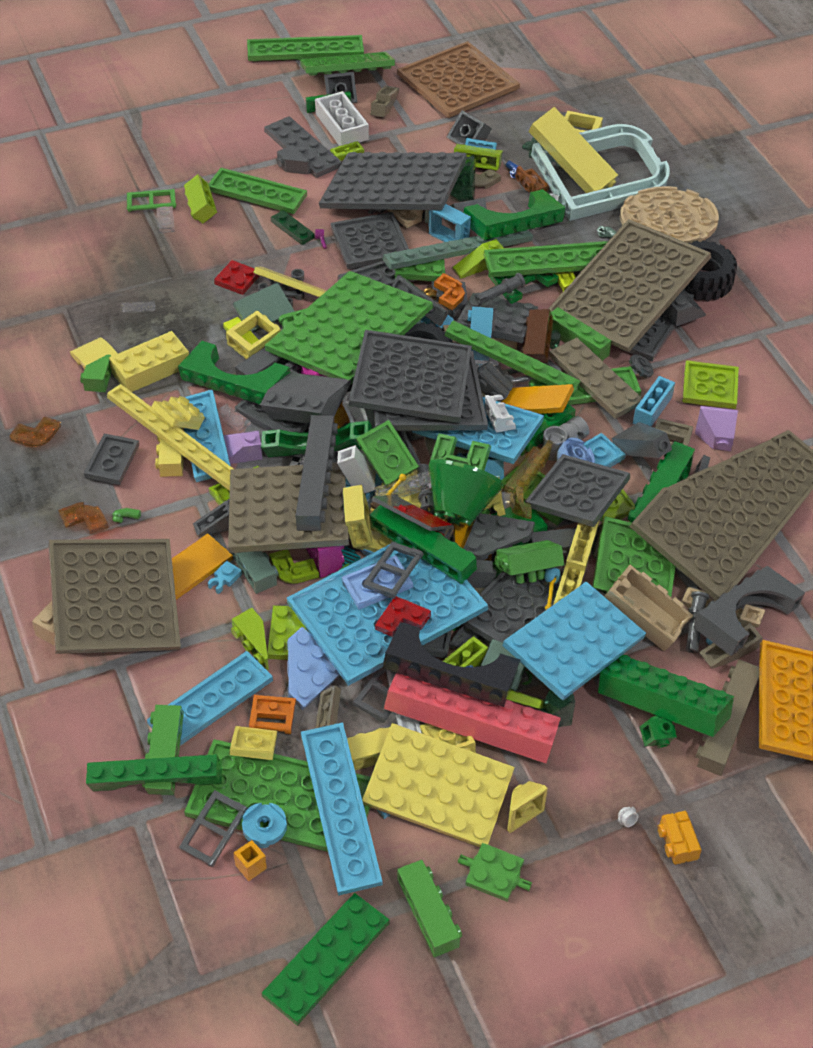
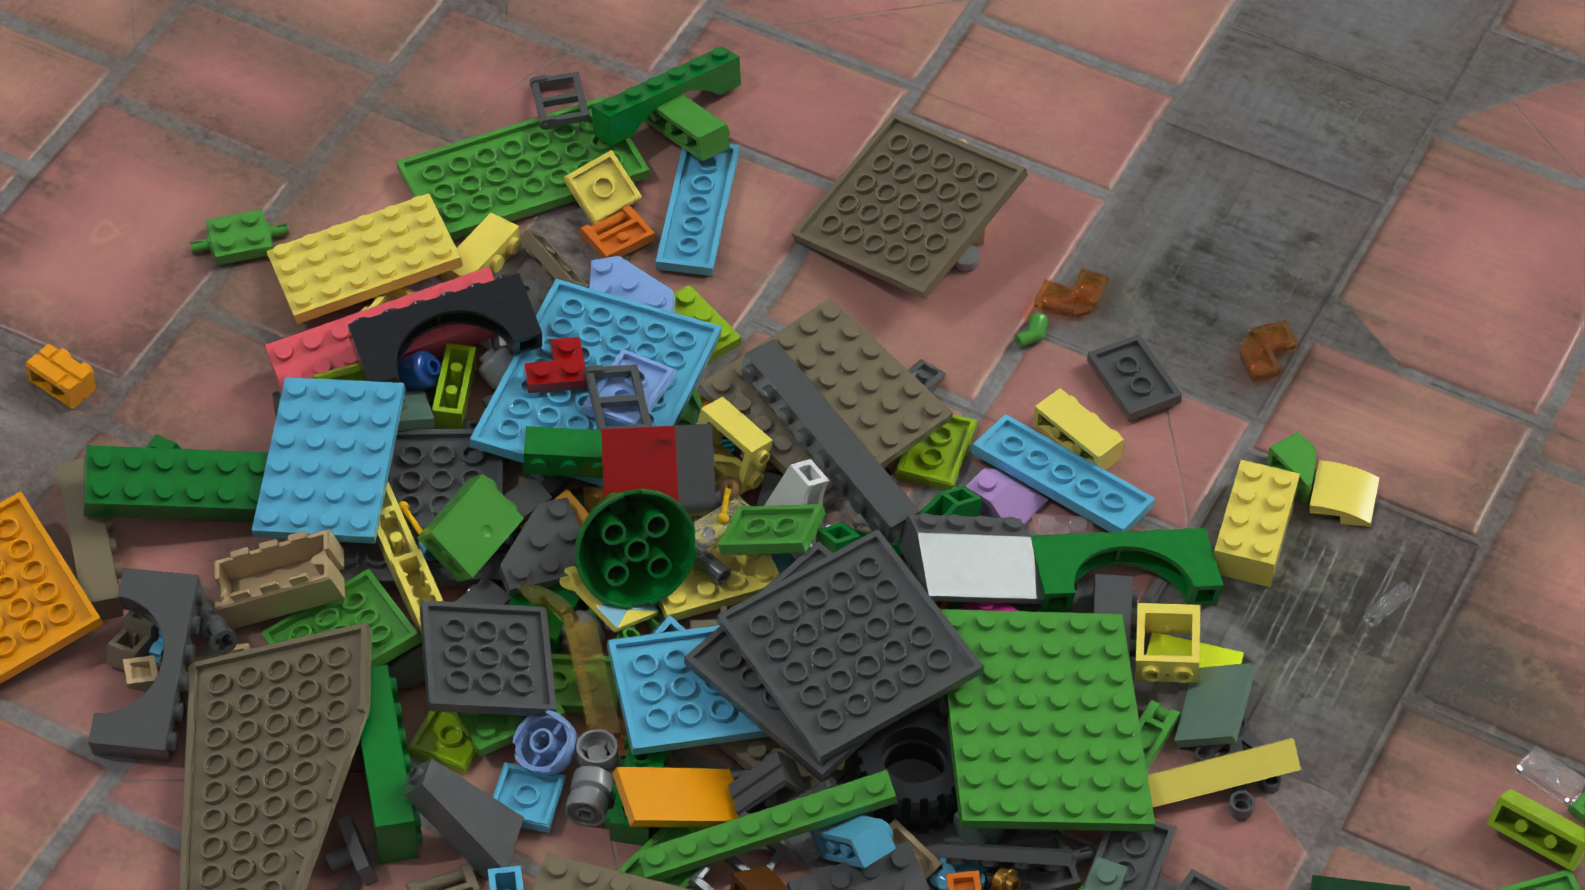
camera: 140 degrees right, 0 degrees up
light yellow plate [107,384,233,491] -> none
light yellow plate [152,396,205,430] -> none
light orange tile [172,533,233,600] -> none
red plate [214,260,260,295] -> none
lime slope [231,608,269,670] -> none
light orange brick [234,840,267,881] -> none
medium azure plate [242,803,287,848] -> none
green plate [262,892,390,1026] -> none
medium azure plate [301,723,383,896] -> none
bright green brick [397,860,462,957] -> none
bright green plate [428,433,492,470] -> none
white hinge [485,395,516,433] -> none
light yellow slope [507,781,548,833] -> none
white plate [618,807,639,827] -> none

